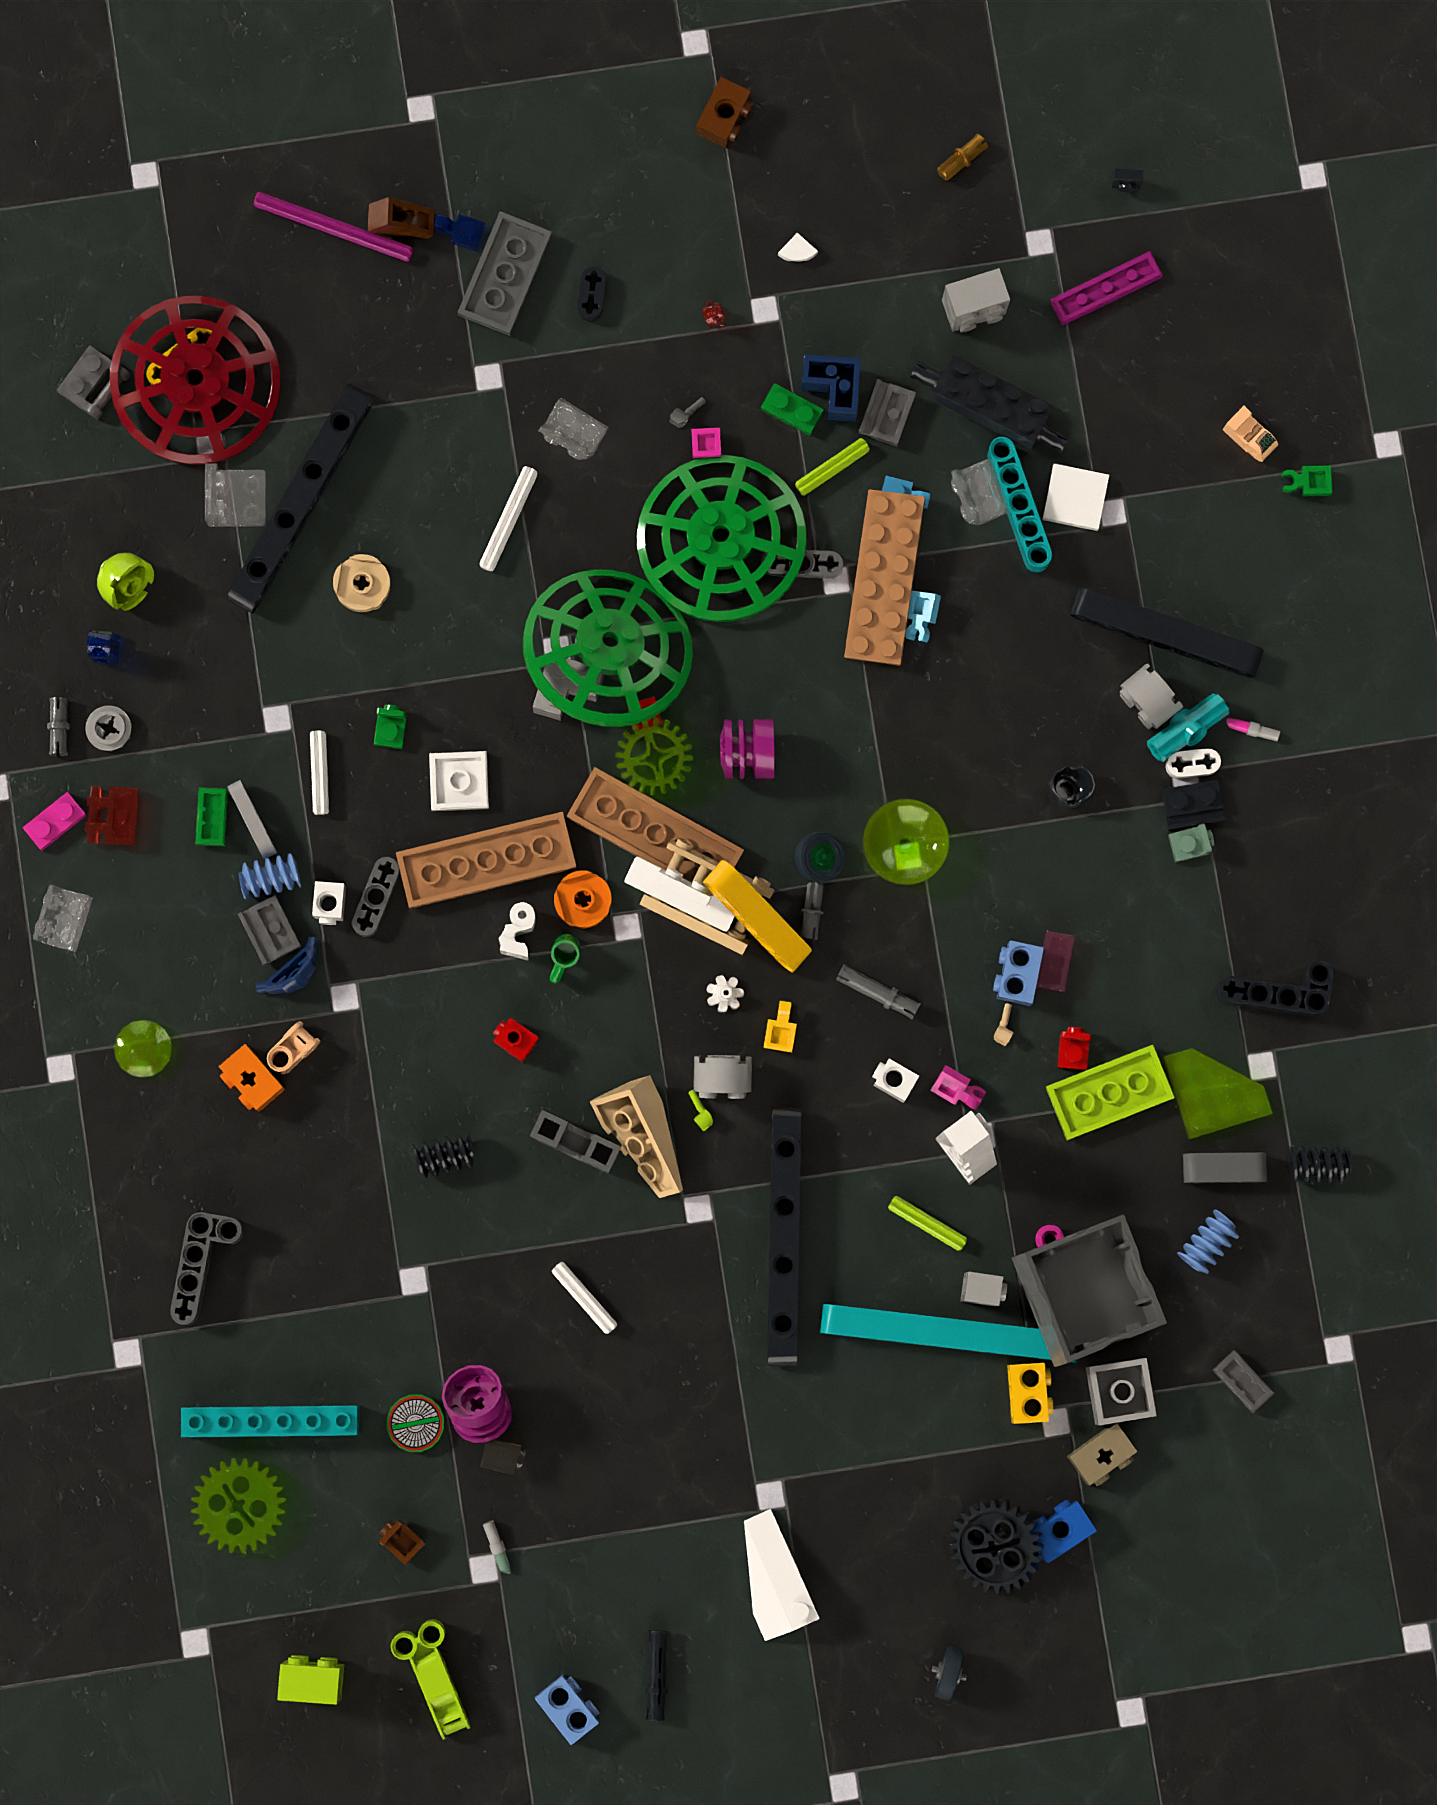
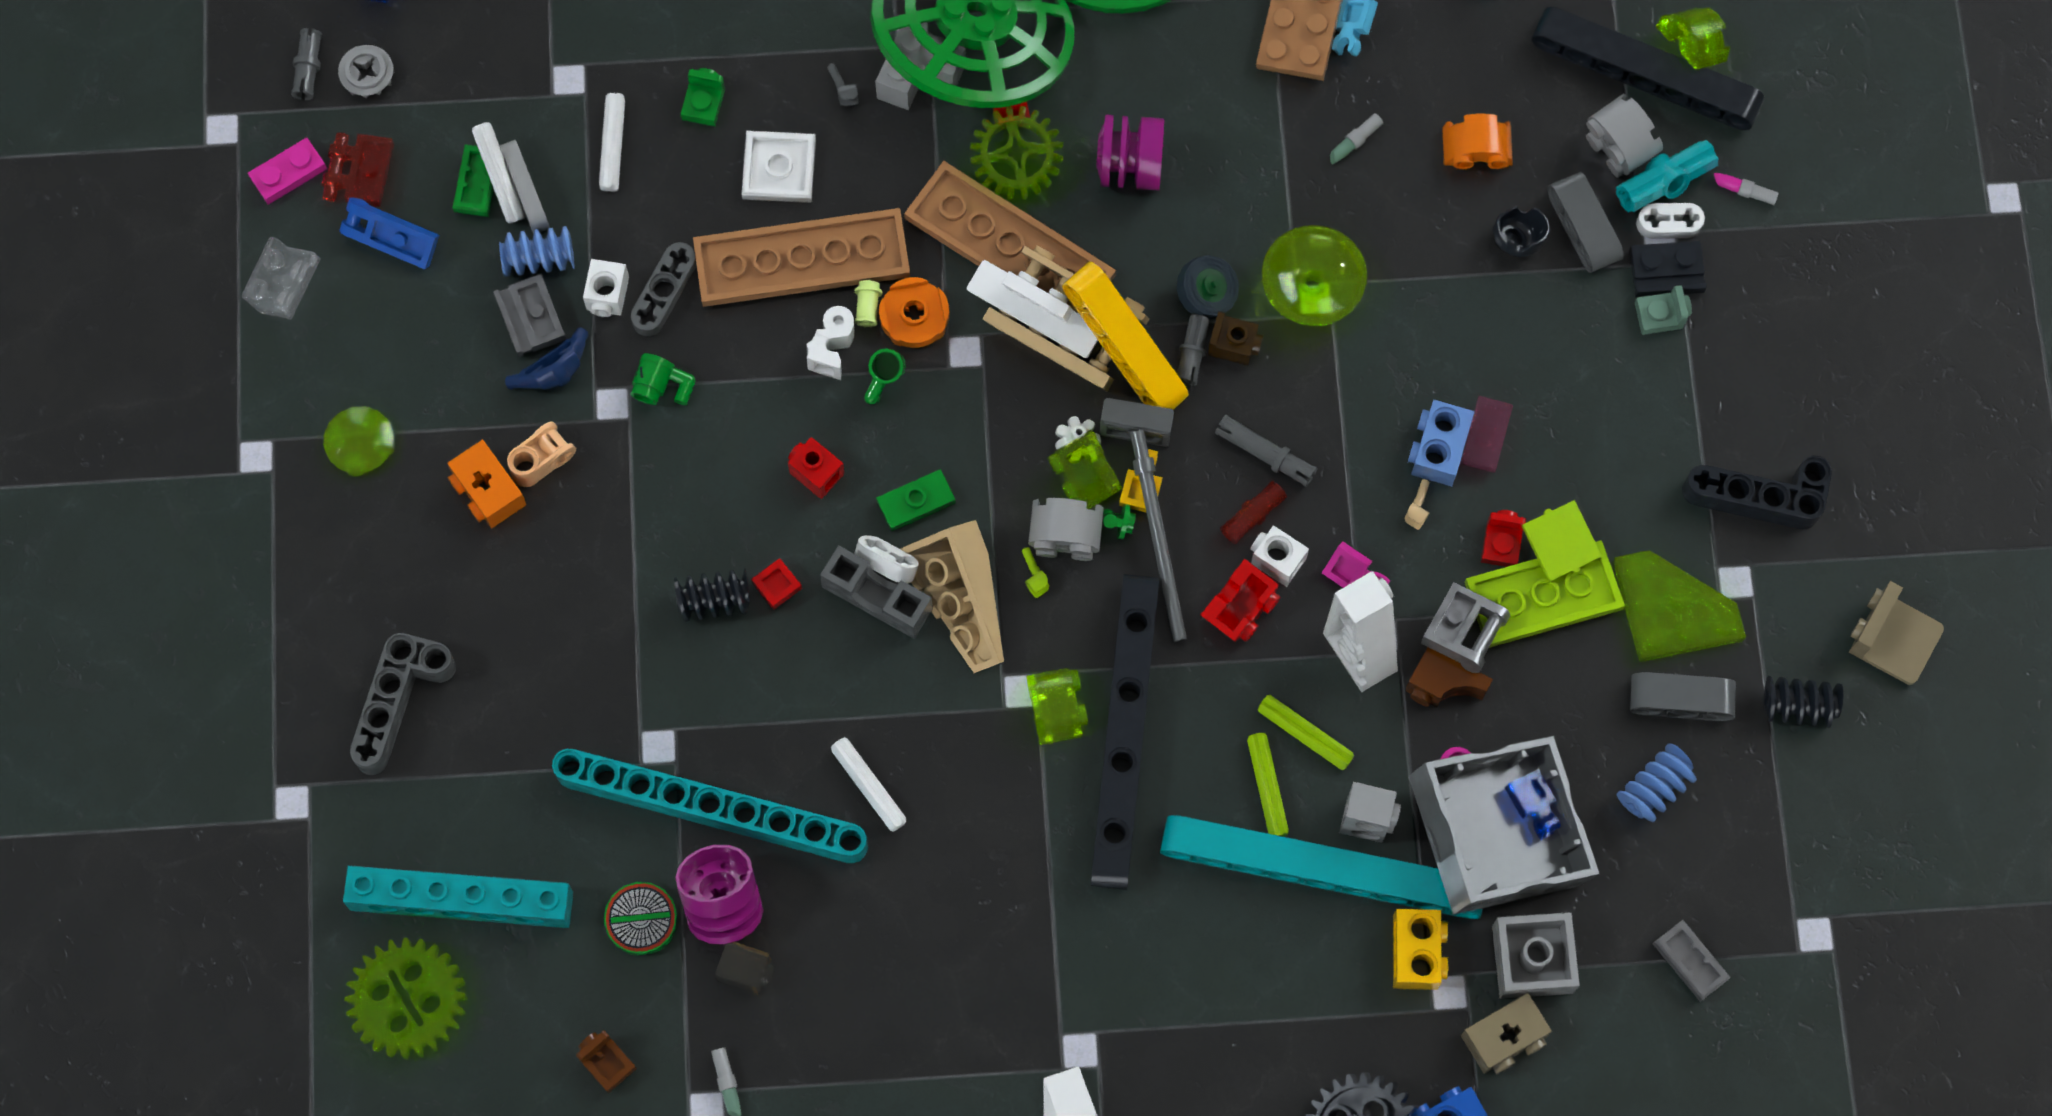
camera: 10 degrees right, 10 degrees down
none -> blue plate [339,198,439,269]
none -> white axle [472,122,526,223]
none -> teal beam [552,749,868,863]
none -> green piece [630,353,696,406]
none -> red plate [751,558,802,610]
none -> dark grey hand [827,63,859,106]
none -> white beam [854,535,918,583]
none -> yellowish green pin [855,280,883,327]
none -> green plate [876,469,956,532]
none -> clear neon green cylinder [1026,668,1088,745]
none -> clear neon green cylinder [1047,430,1123,509]
none -> dark grey slope [1099,398,1174,447]
none -> green plate [1102,504,1136,539]
none -> dark grey bar [1130,430,1187,642]
none -> red cylinder [1201,559,1281,642]
none -> dark brown brick [1208,311,1263,366]
none -> clear red pin [1220,481,1287,544]
none -> lime axle [1247,733,1289,837]
none -> light grey piece [1330,113,1383,164]
none -> reddish brown arch [1405,647,1493,708]
none -> flat silver plate [1421,582,1510,673]
none -> orange cylinder [1443,113,1513,169]
none -> clear blue plate [1504,769,1561,840]
none -> lime piece [1521,500,1602,582]
none -> dark grey beam [1547,172,1624,273]
none -> clear neon green cylinder [1655,7,1730,69]
none -> dark tan bracket [1849,581,1944,685]

